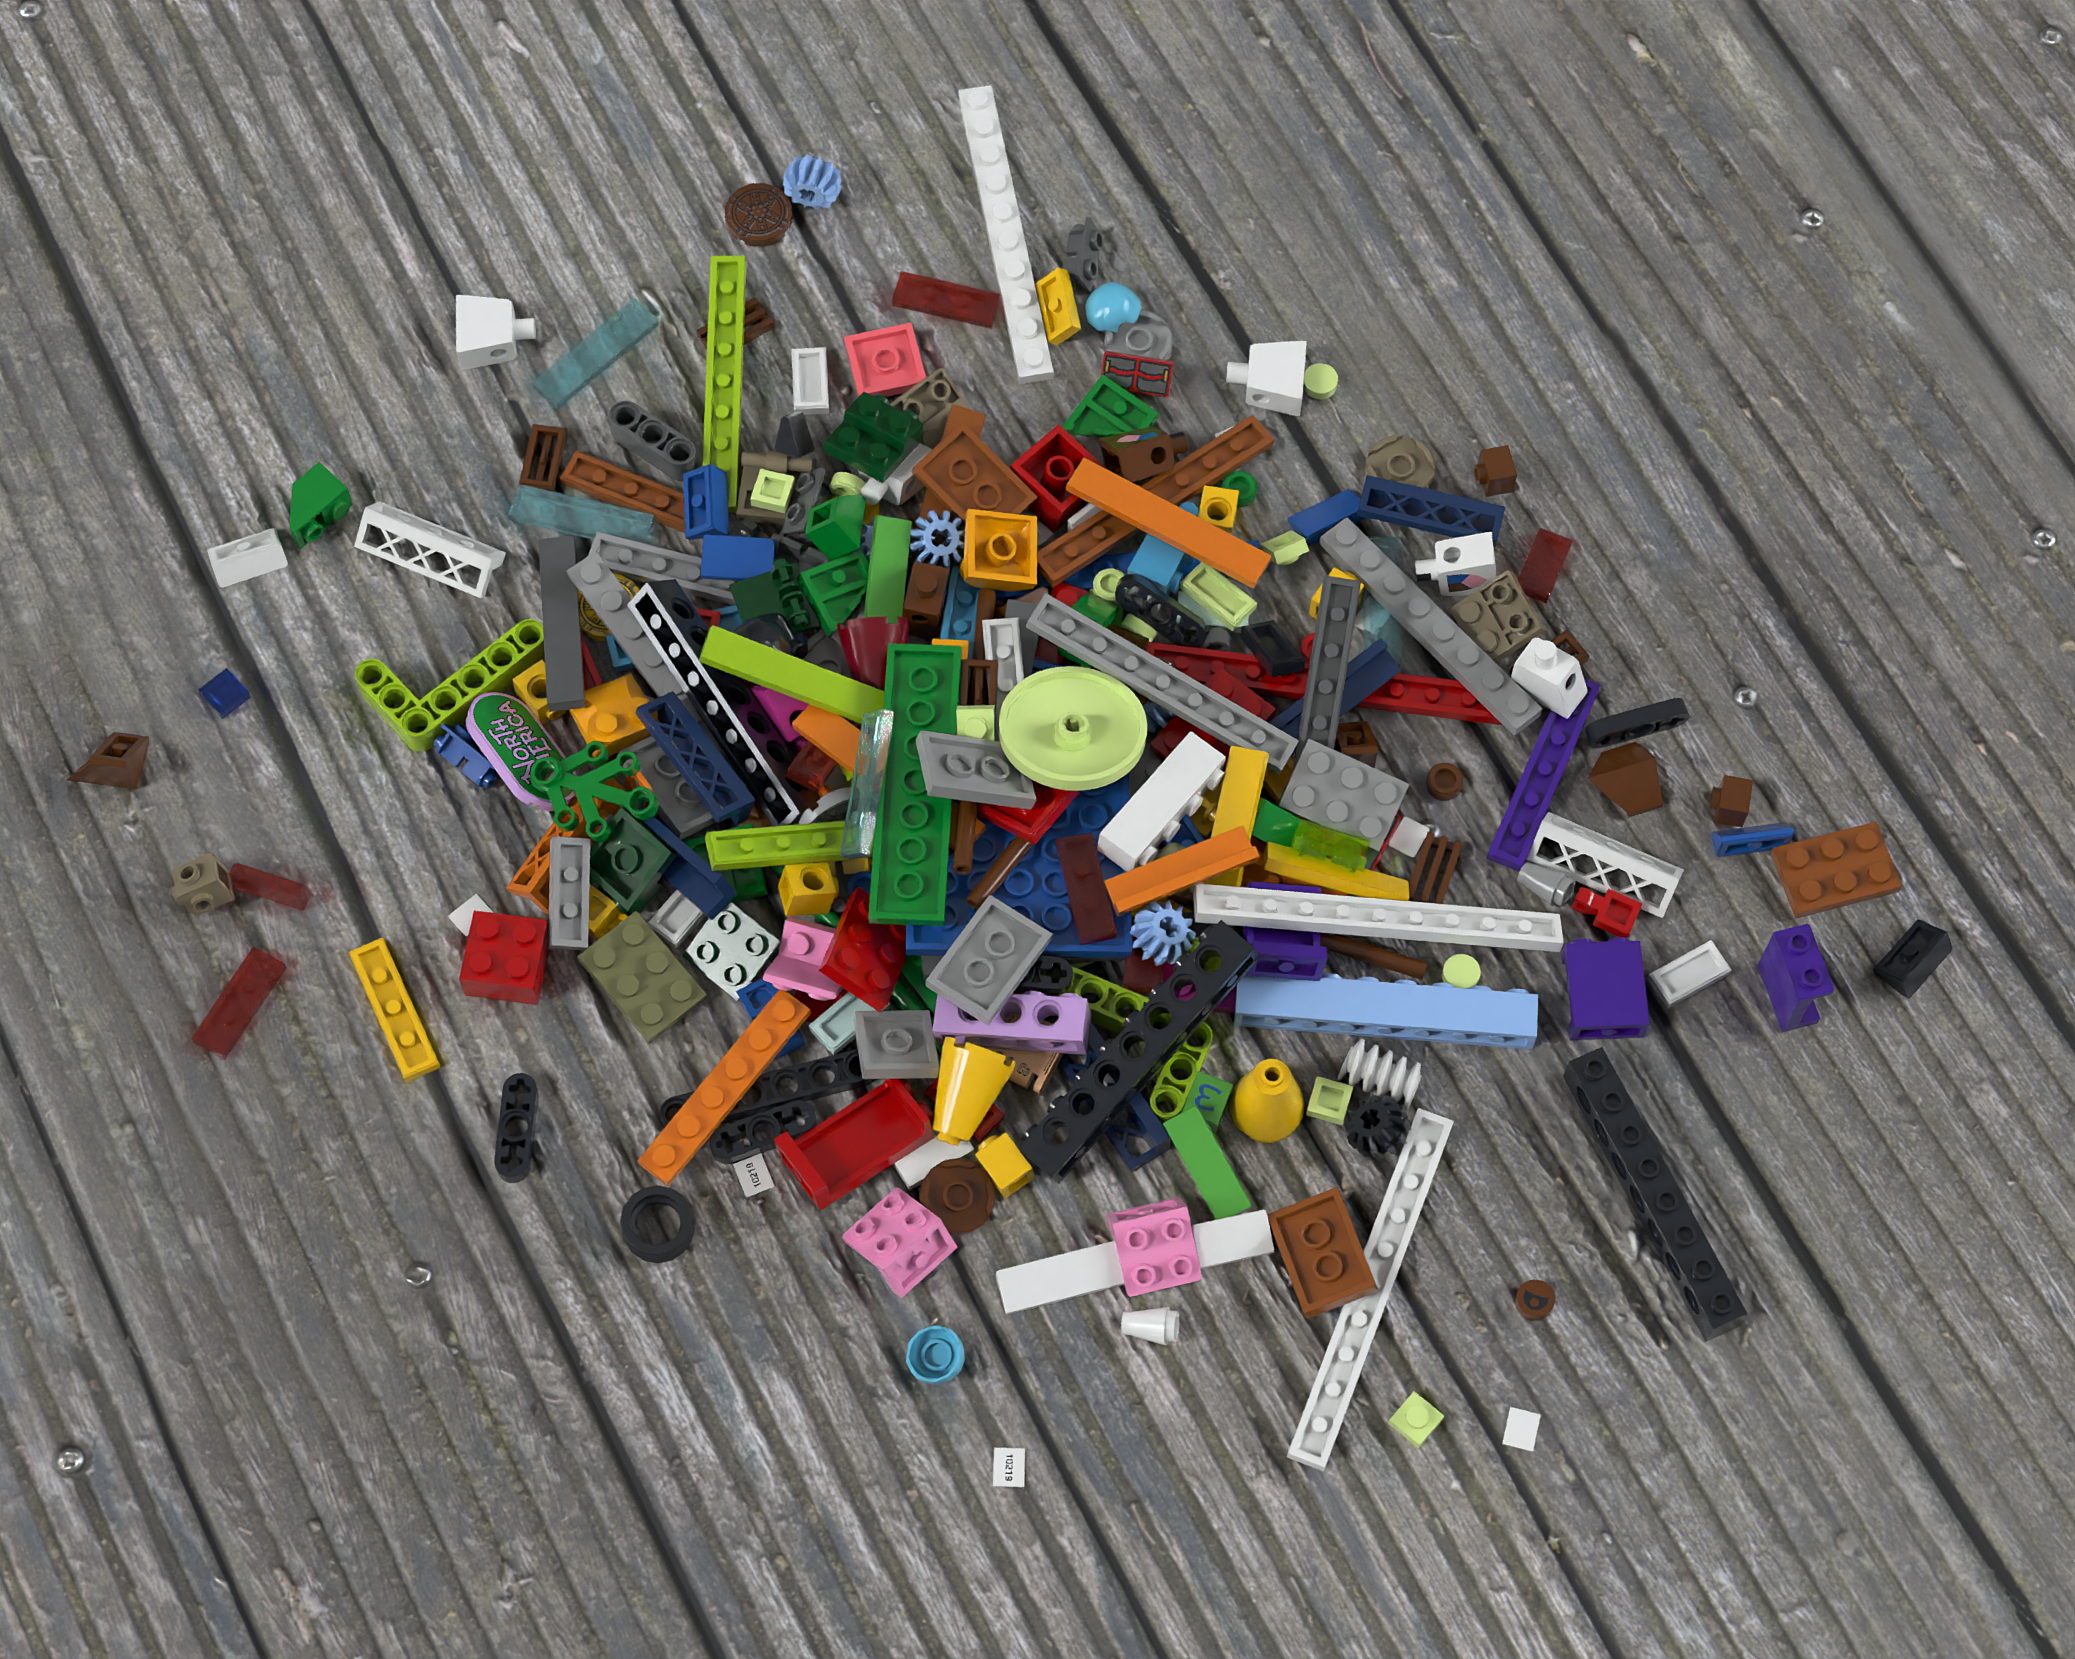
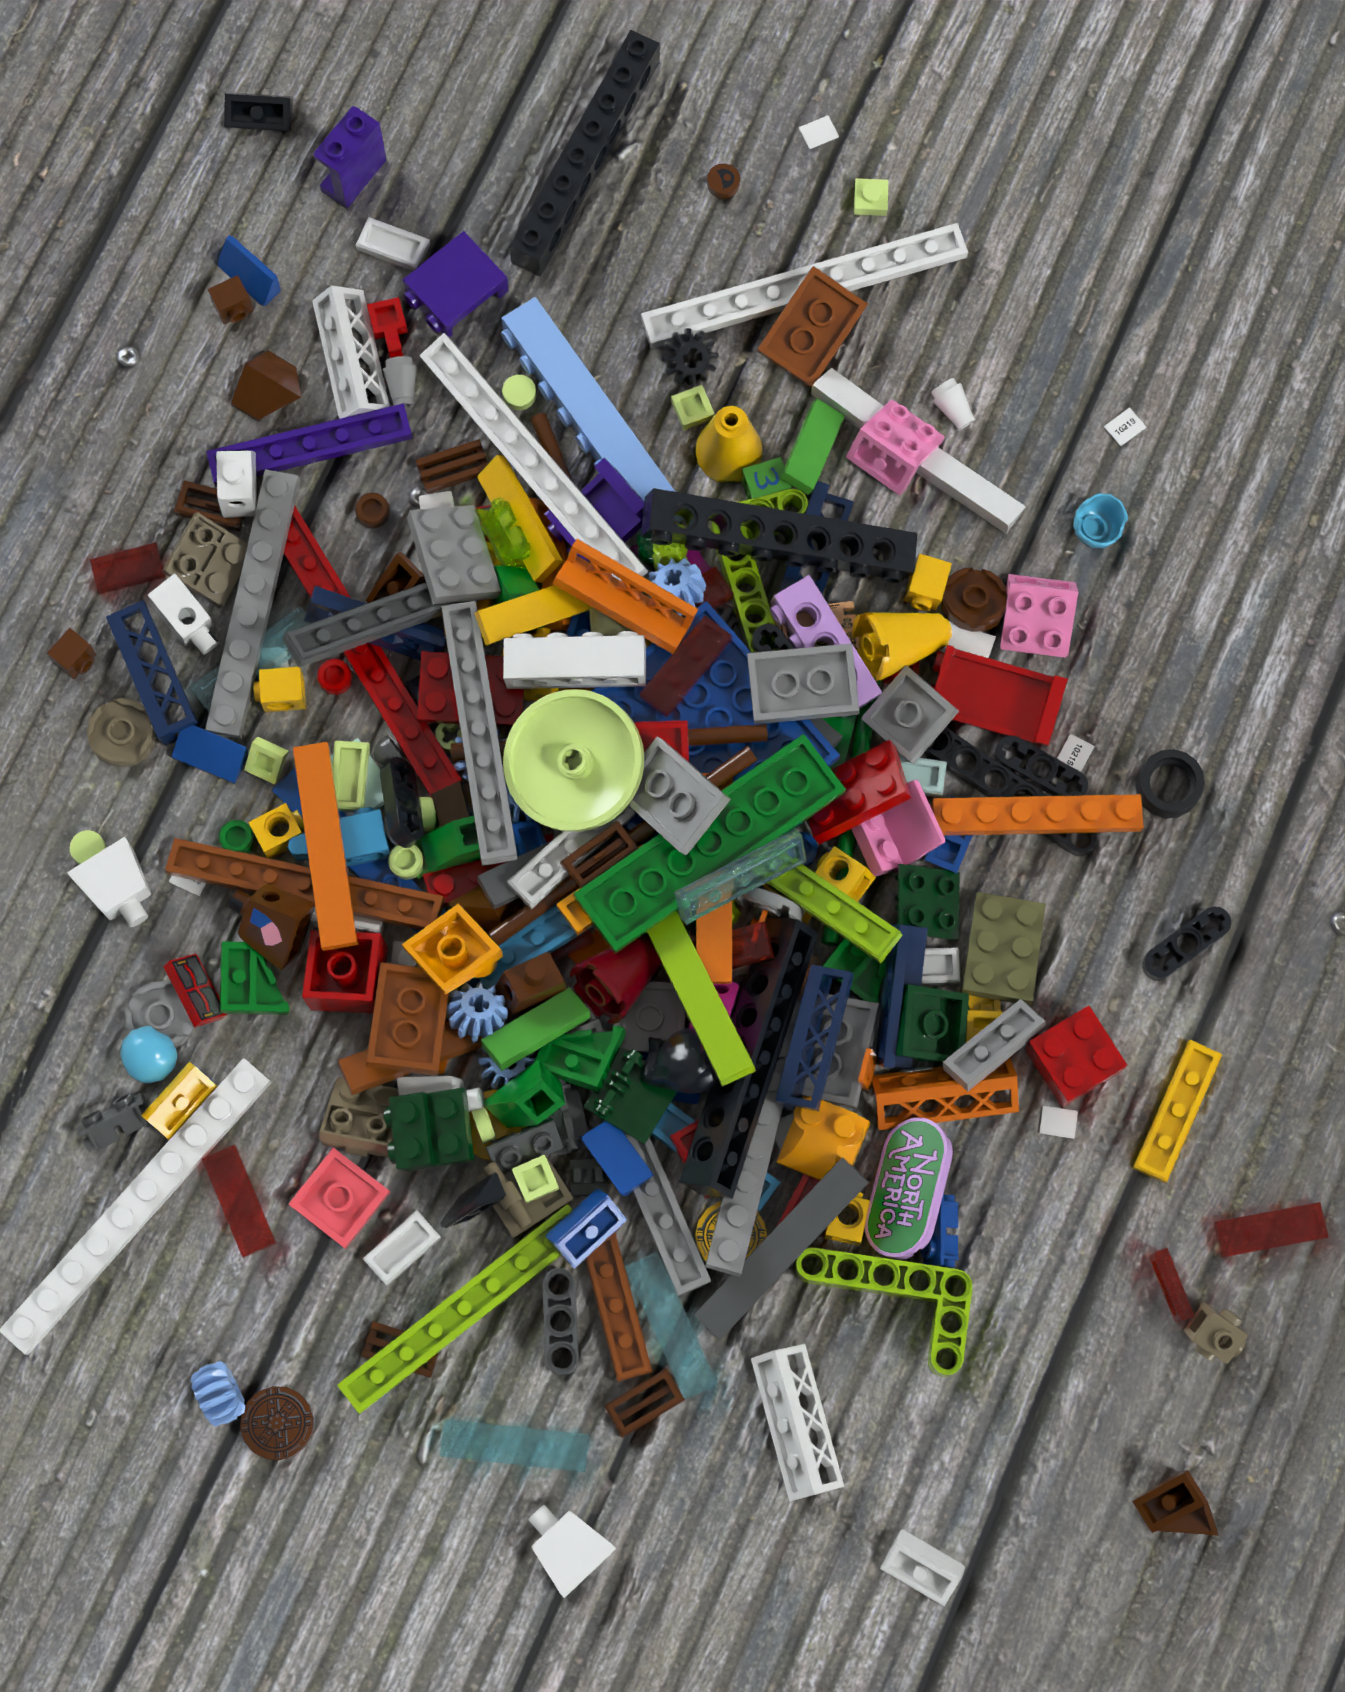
camera: 130 degrees left, 10 degrees up
clear blue tile [198,668,251,719] -> none
green slope [290,462,353,550] -> none
green plant [530,741,659,842] -> none
yellowish green plate [956,705,996,741] -> none
black tile [1240,620,1305,677] -> none
white piece [1338,1038,1422,1110] -> none
black beam [1585,698,1690,749] -> none
dark orange plate [1770,821,1902,919] -> none

